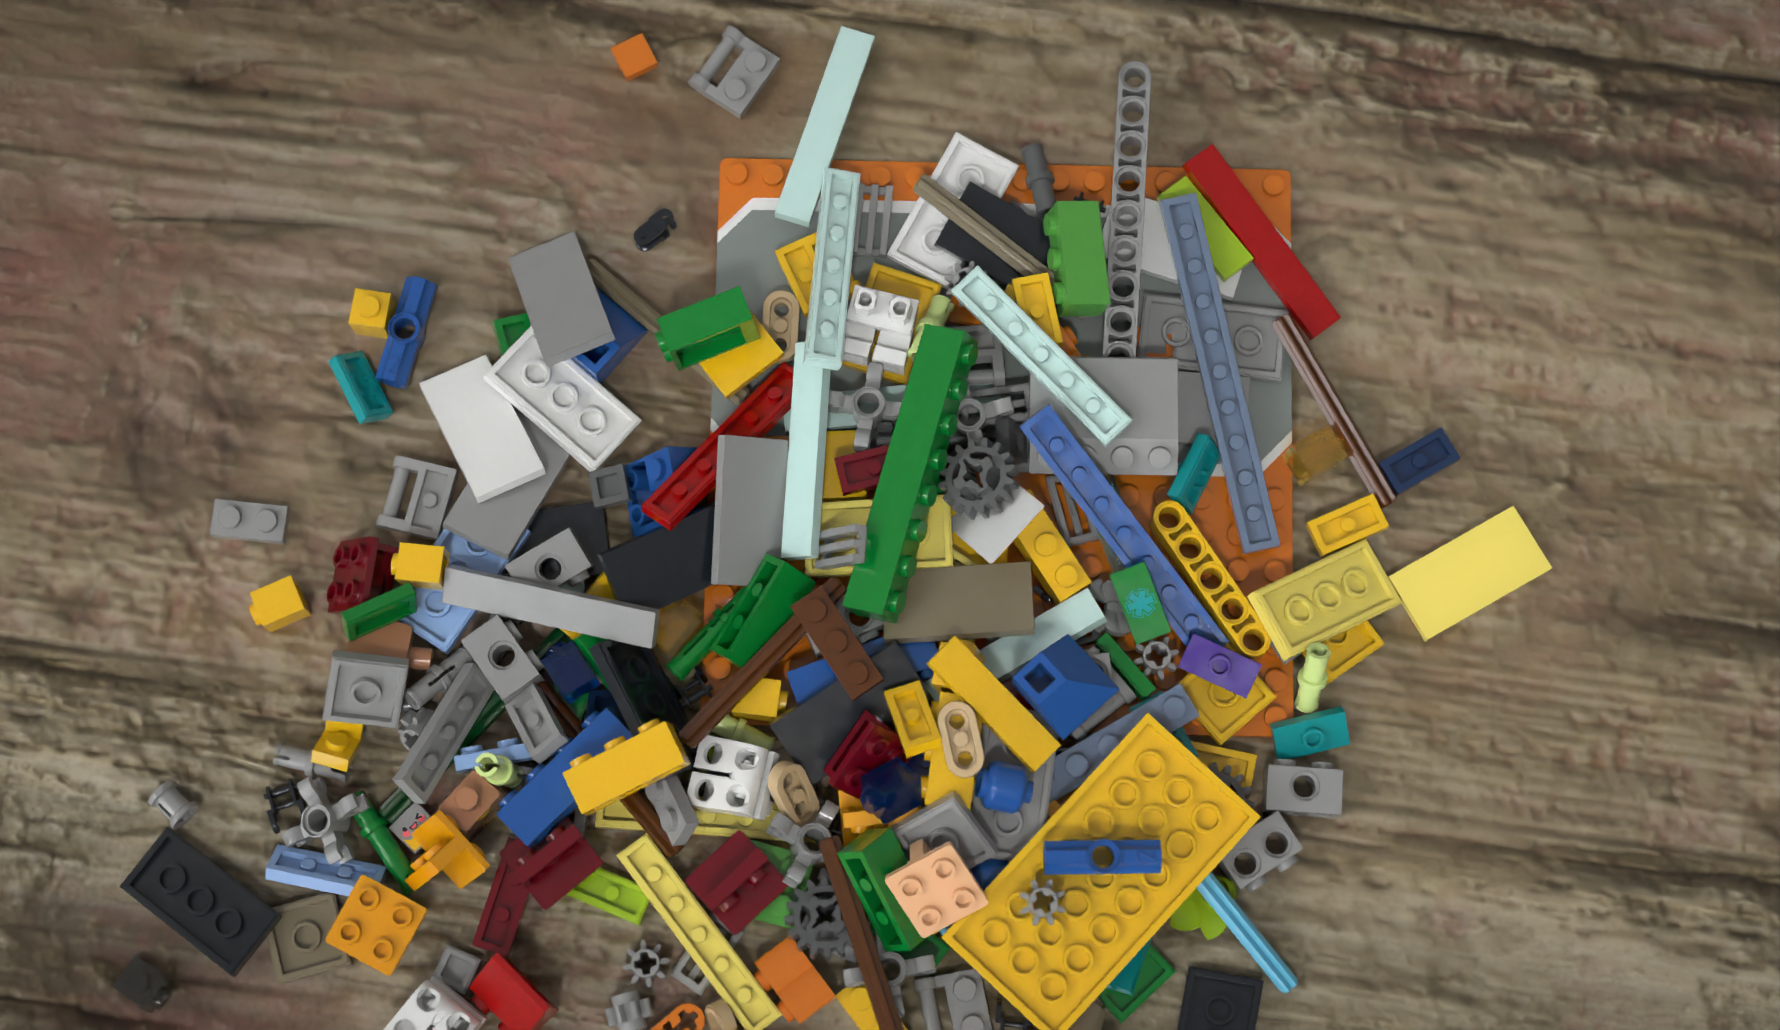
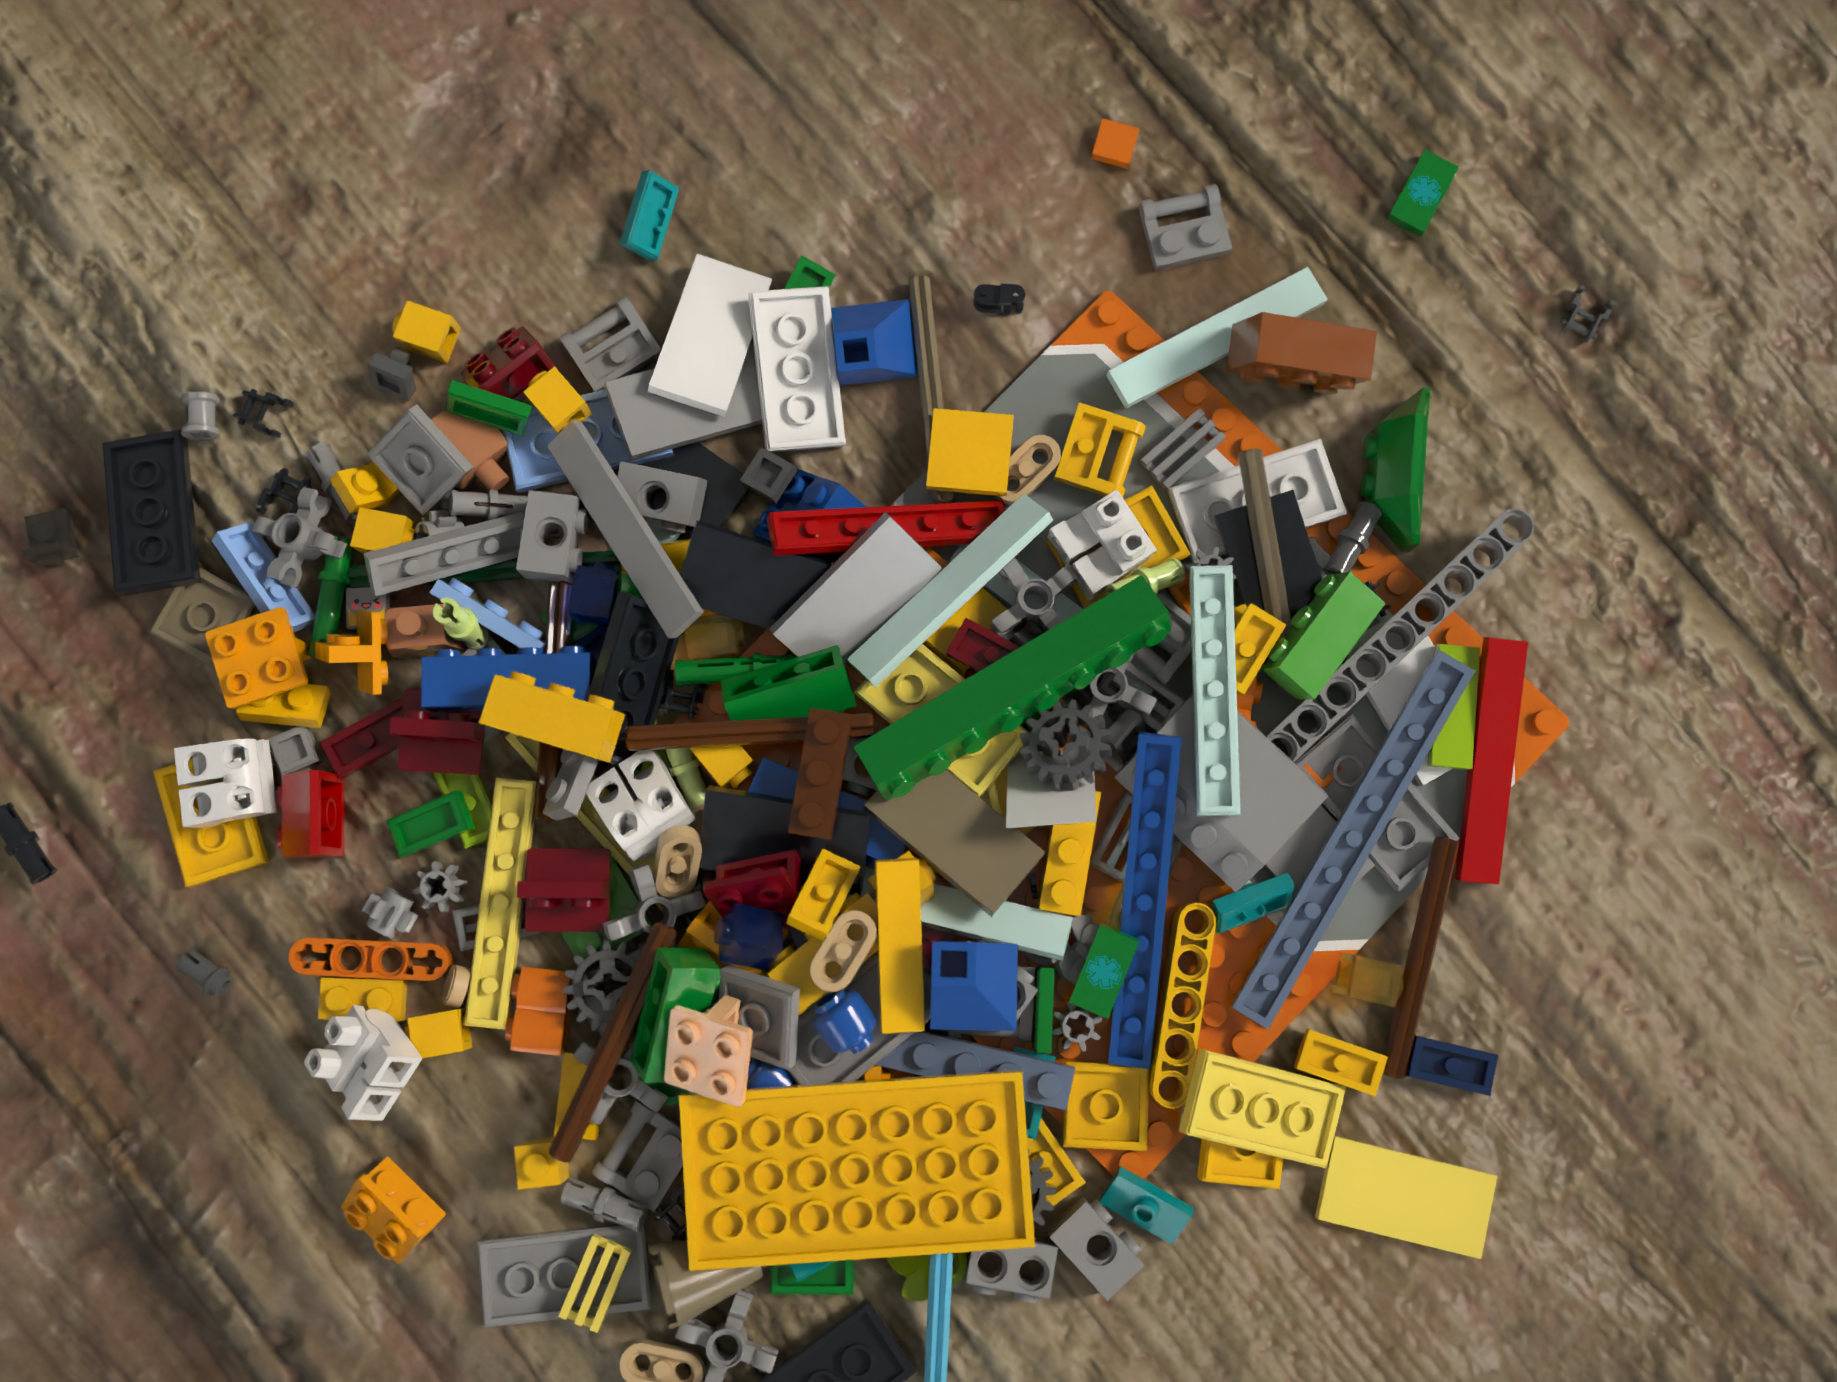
camera: 40 degrees right, 5 degrees up
light grey plate [210,499,290,545] -> none
yellow brick [348,288,398,339] -> none
blue piece [375,276,438,389] -> none
light grey plate [505,683,569,763] -> none
light grey tile [508,231,616,368] -> none
green window [654,285,760,371] -> none
light aqua tile [803,167,861,371] -> none
light grey tile [815,524,867,570] -> none
light grey gear [1019,879,1066,926] -> none
blue piece [1043,839,1162,876] -> none
dark purple plate [1178,632,1262,698] -> none
yellowish green pin [1294,643,1331,713] -> none
none -> black piece [233,389,294,439]
none -> yellow plate [236,684,331,729]
none -> yellow brick [350,507,417,554]
none -> dark grey tile [367,346,416,402]
none -> green tile [386,790,475,858]
none -> dark orange brick [1226,312,1377,394]
none -> green wedge [1360,387,1431,552]

